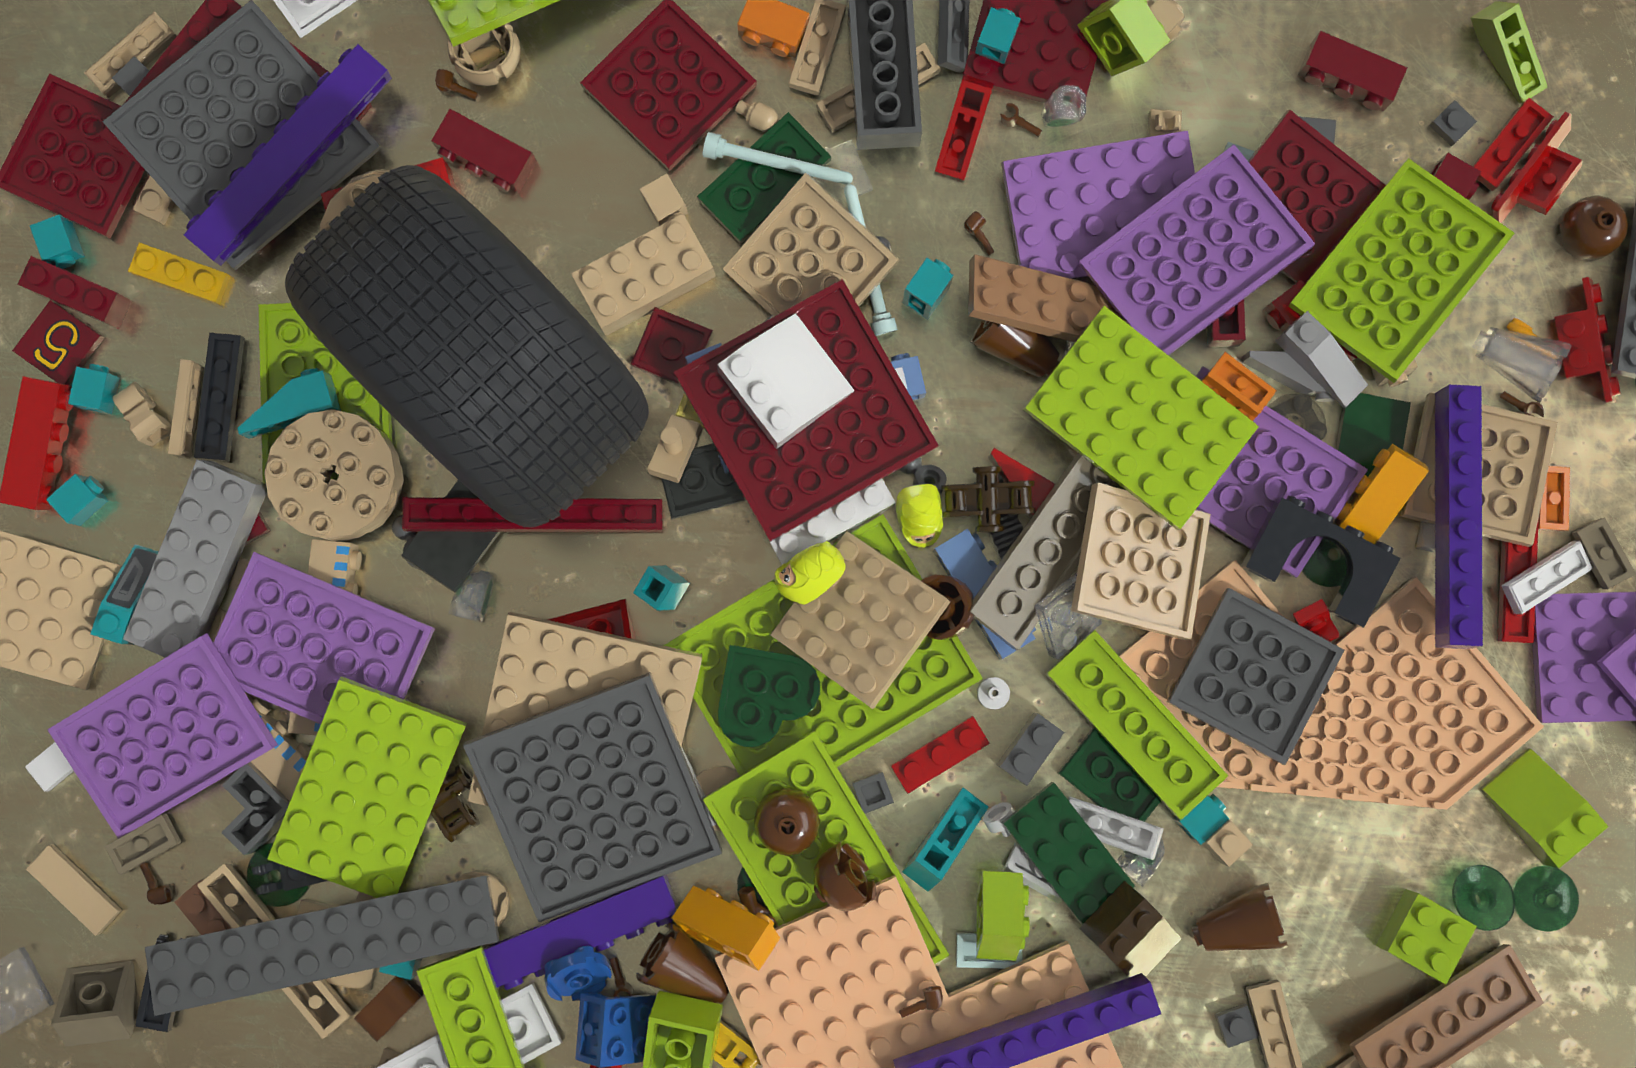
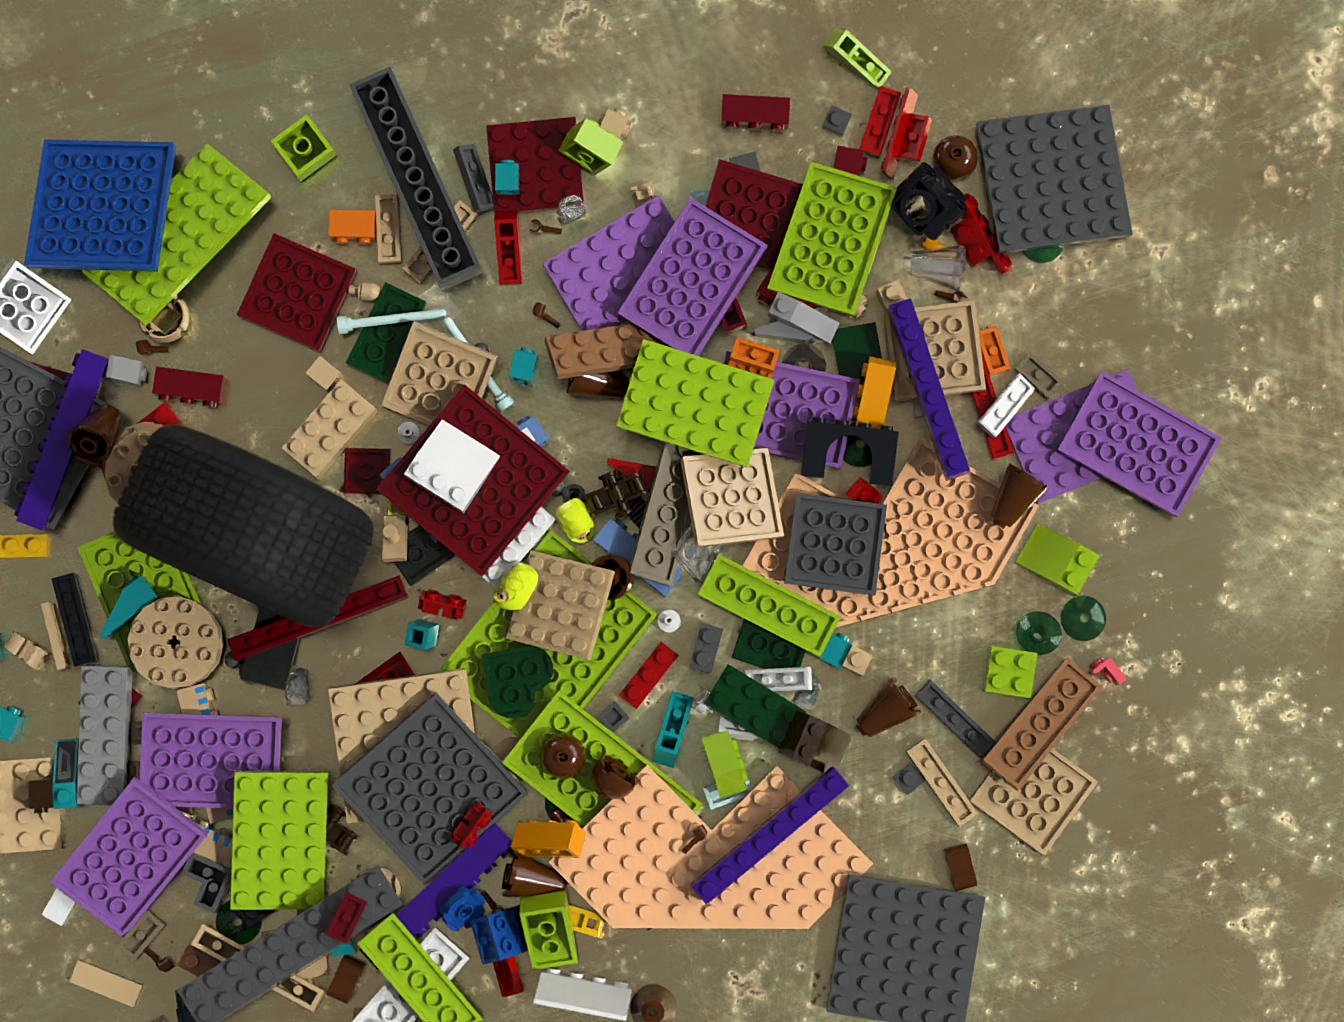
camera: 20 degrees left, 0 degrees up
none -> dark brown brick [28,780,53,813]
none -> reddish brown cone [67,405,120,465]
none -> light grey slope [106,355,147,387]
none -> dark red plate [325,892,367,945]
none -> white tile [397,422,421,445]
none -> red hinge [418,589,467,620]
none -> red hinge [451,802,493,849]
none -> tan brick [876,279,907,311]
none -> black piece [892,162,968,241]
none -> dark grey tile [914,679,997,759]
none -> reddish brown cone [991,463,1049,529]
none -> coral bracket [1089,657,1127,685]

